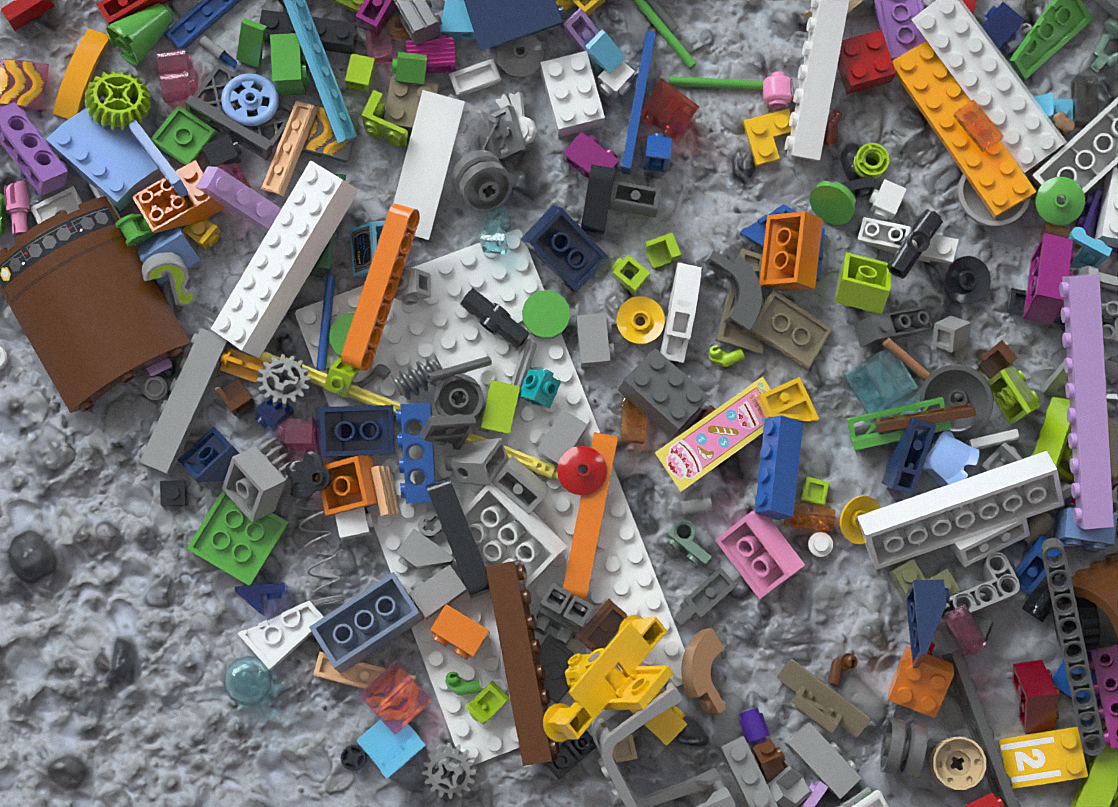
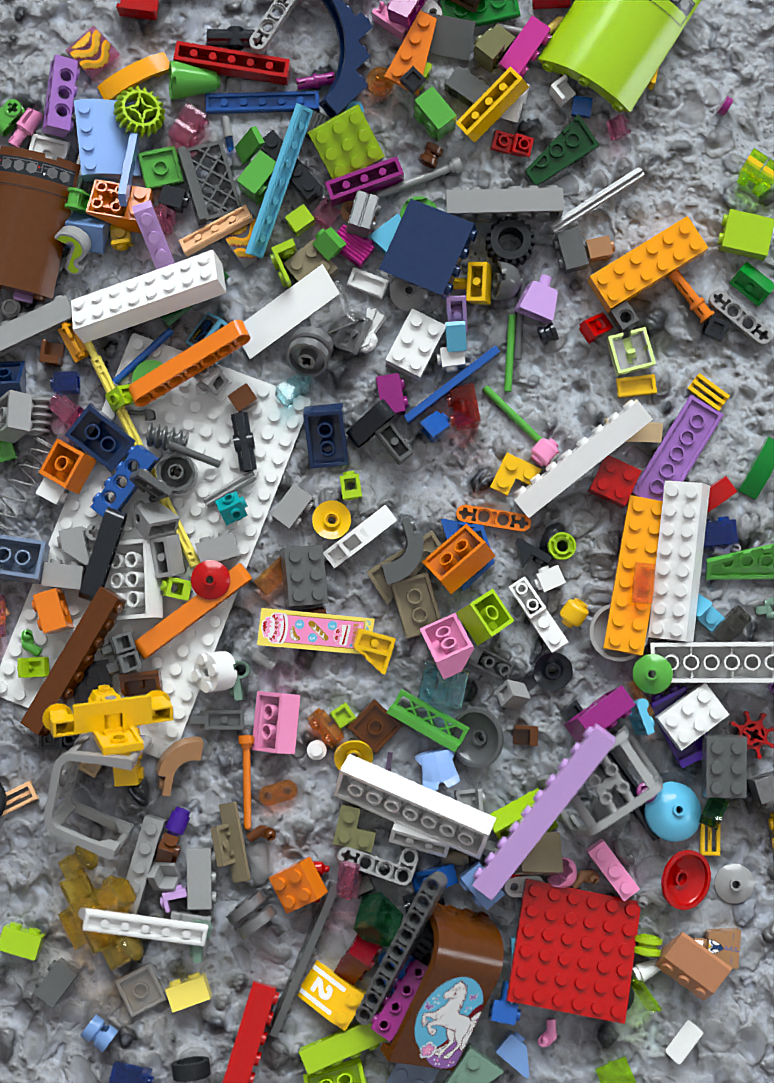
camera: 50 degrees right, 5 degrees up
light blue plate [221,73,279,126] -> none
light grey gear [257,354,311,408] -> none
black plate [285,450,331,499] -> none
light nougat tile [371,466,400,516] -> none
lime panel [479,380,520,434] -> none
bright green tile [522,290,570,339] -> none
lime panel [644,232,681,269] -> none
lime arm [708,345,745,367] -> none
blue brick [755,415,803,520] -> none
bright green tile [809,181,857,225] -> none
clear red arm [823,109,842,145] -> none
reddish brown tile [874,403,976,433] -> none
nougat bar [882,337,930,381] -> none
dark blue slope [882,418,936,495] -> none
black piece [886,209,943,279] -> none
dark blue slope [905,579,950,668] -> none
tan wheel [929,737,986,790] -> none
white tile [965,429,1019,450] -> none
lime slope [988,366,1040,426] -> none
medium nougat arm [1053,112,1075,137] -> none
none -> lime brick [160,577,192,601]
none -> white brick [191,651,237,693]
none -> reddish brown panel [227,383,259,412]
none -> orange piece [238,735,254,830]
none -> clear orange plate [259,780,298,806]
none -> reddish brown tile [347,699,402,754]
none -> clear green slope [353,892,403,948]
none -> bright pink slope [420,613,474,680]
none -> orange beam [456,505,531,532]
none -> yellow head [560,598,589,628]

